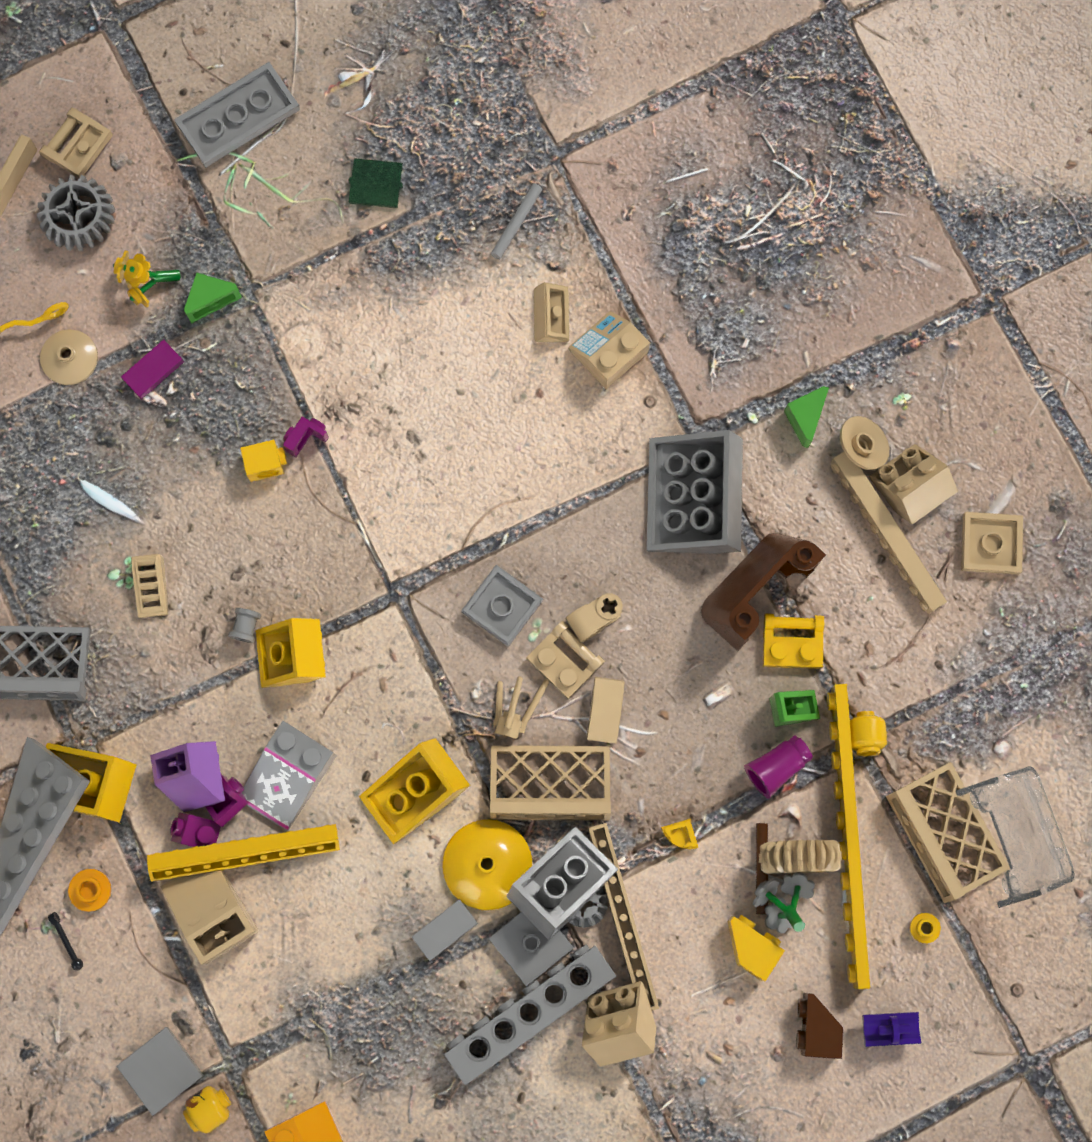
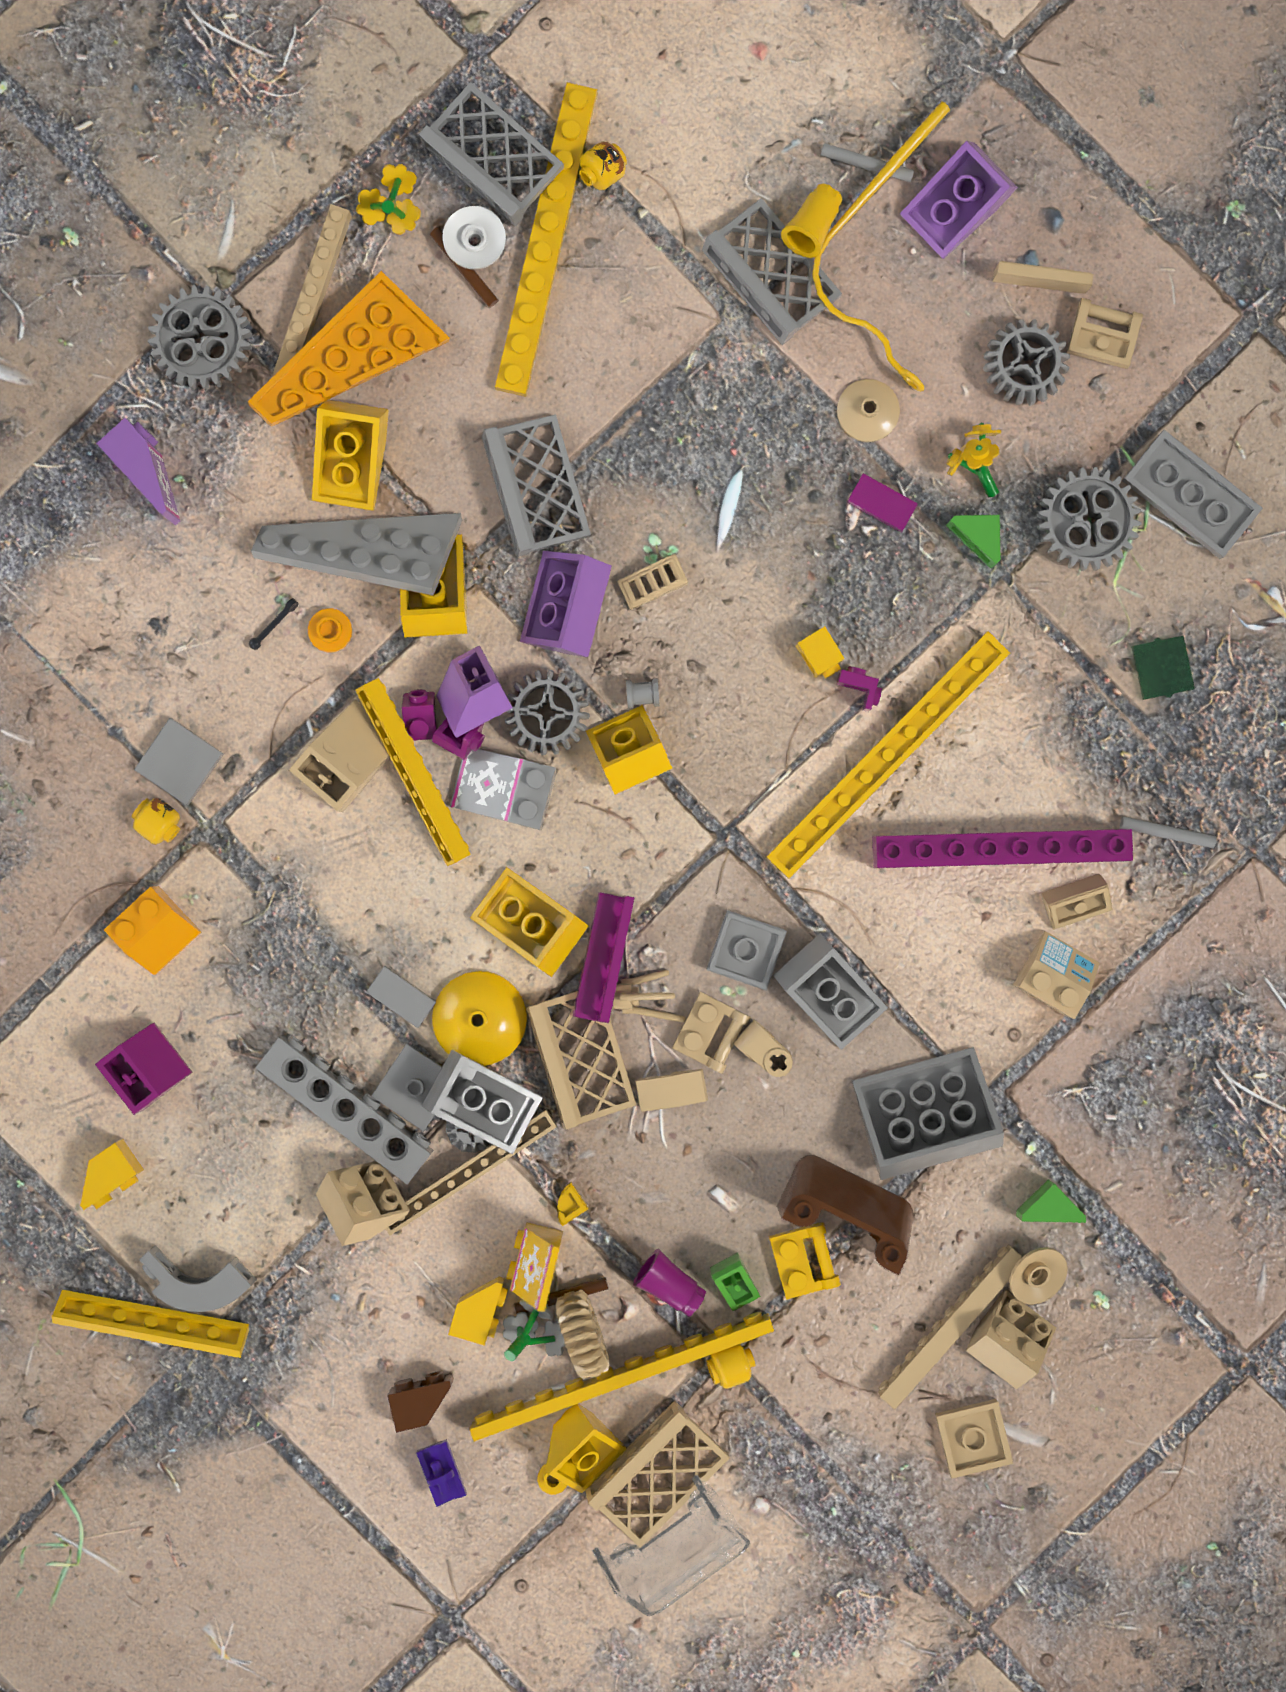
camera: 75 degrees right, 10 degrees up
none -> light grey gear [505,670,590,755]
none -> yellow slope [506,1222,563,1312]
none -> medium lavender slope [520,551,612,658]
none -> yellow slope [545,1404,627,1493]
none -> magenta fence [573,892,635,1023]
none -> yellow plate [766,631,1010,879]
none -> light grey slope [773,933,888,1050]
none -> magenta brick [872,829,1133,868]
none -> light grey gear [1037,467,1142,571]

